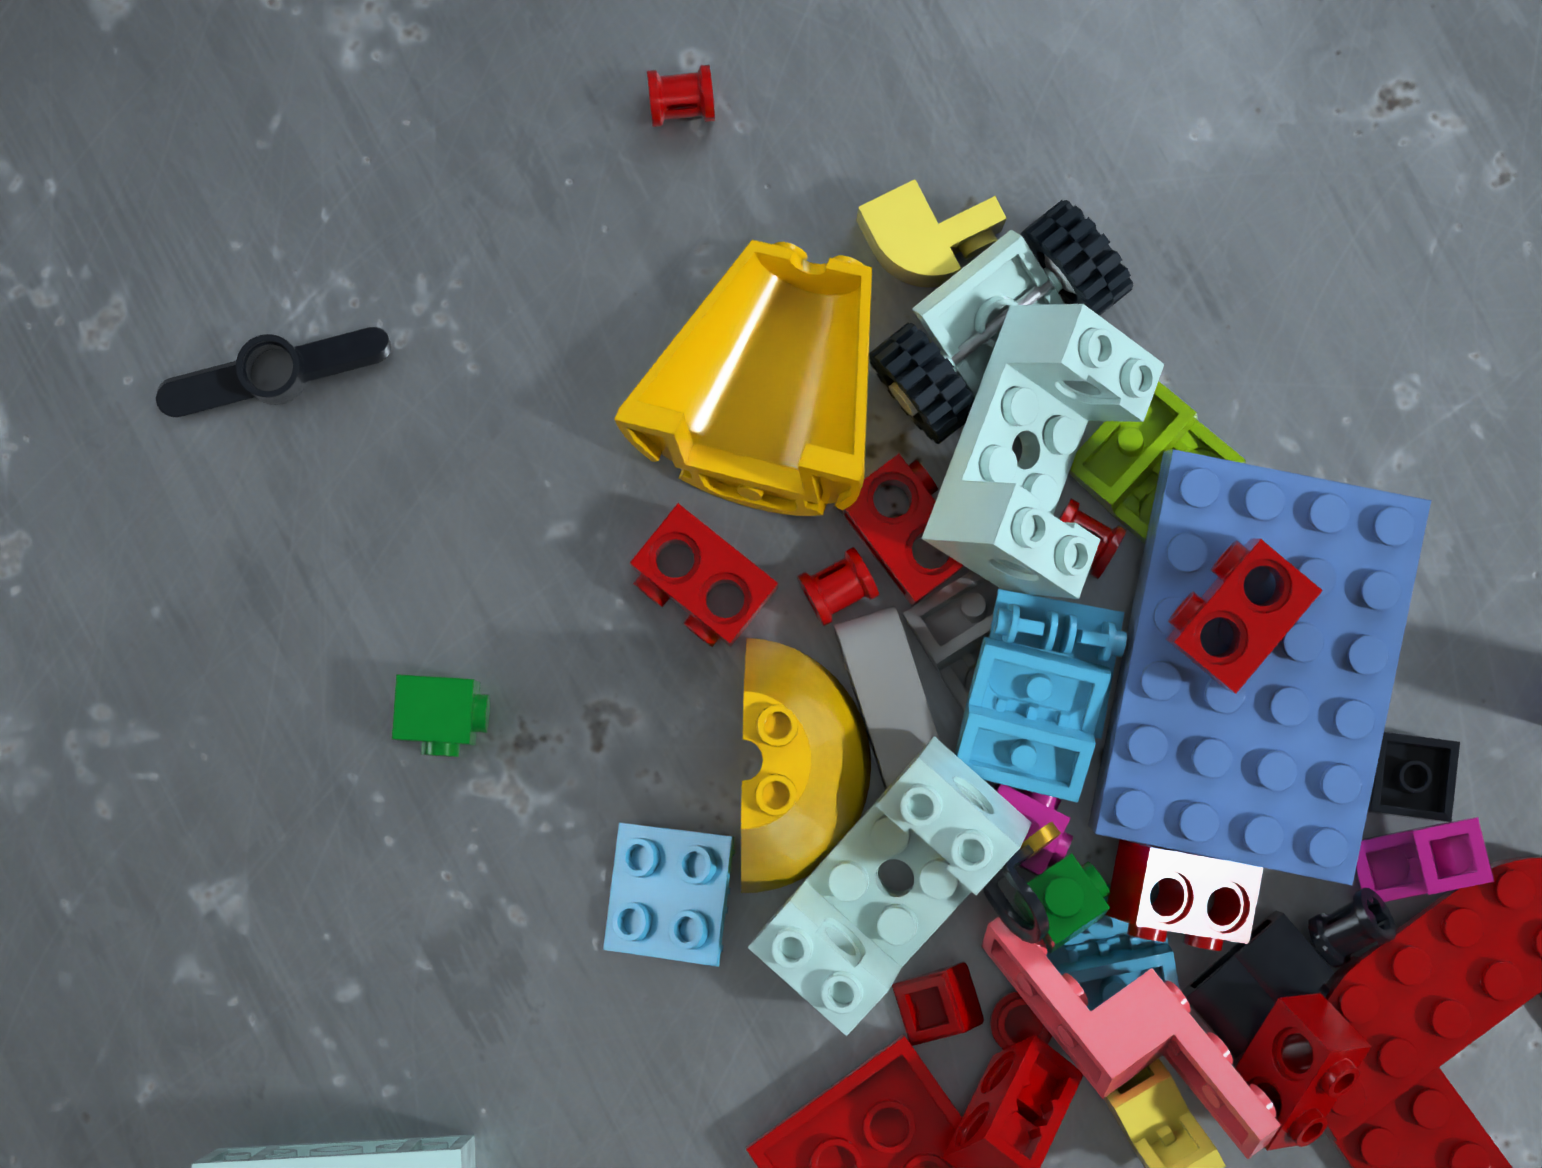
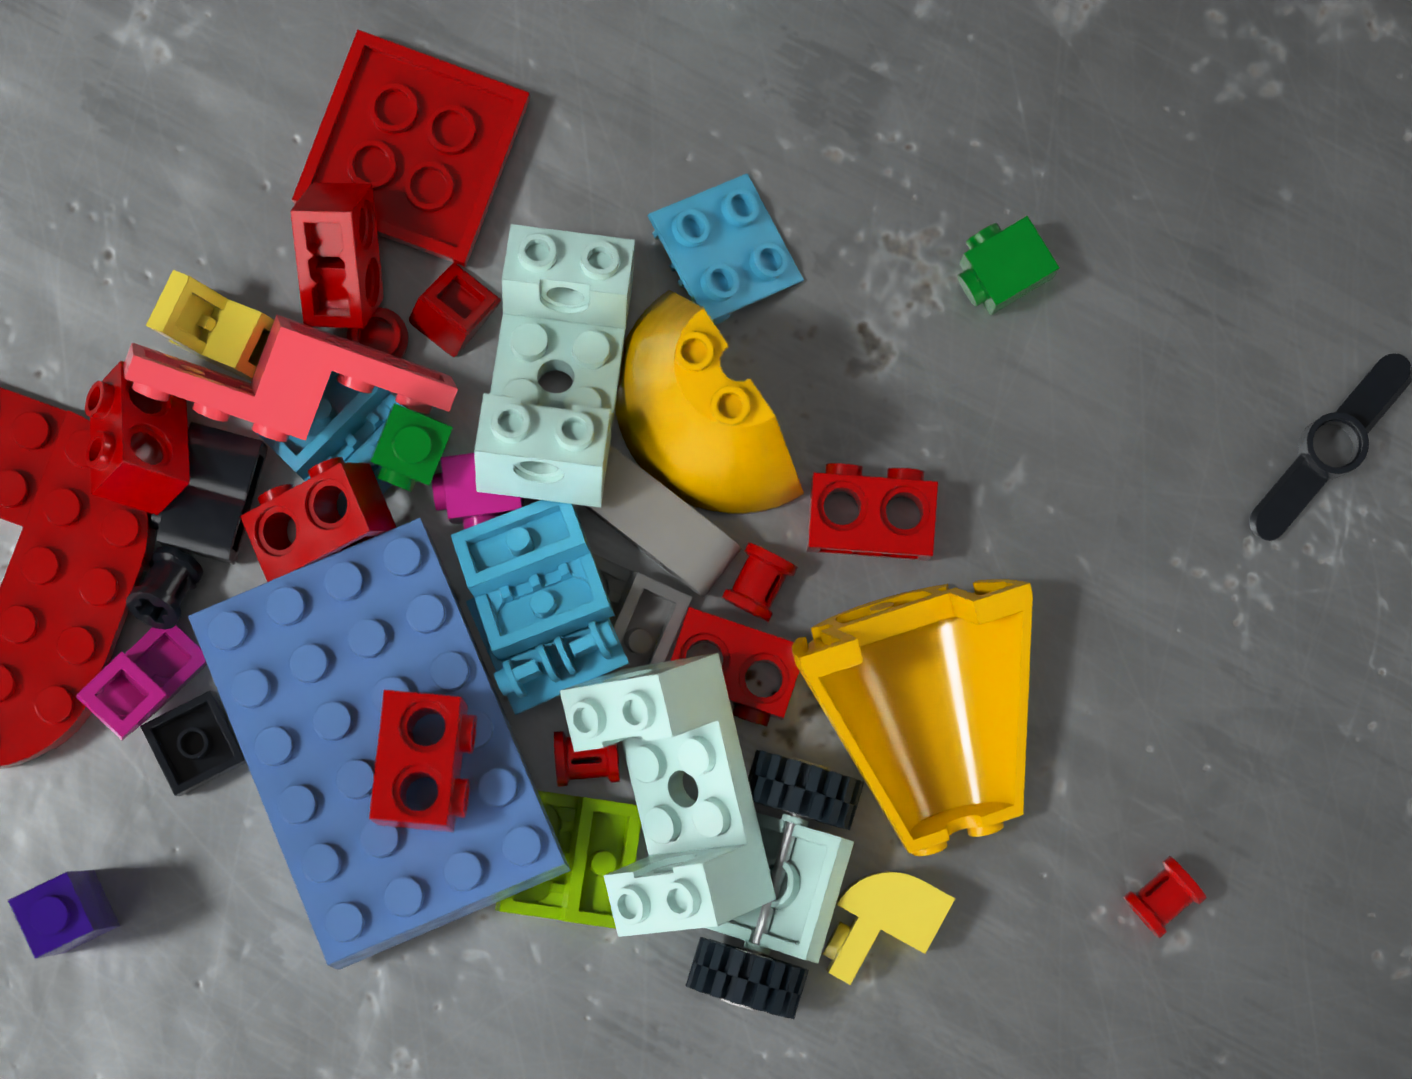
camera: 145 degrees right, 0 degrees up
black piece [983,822,1061,944] -> none

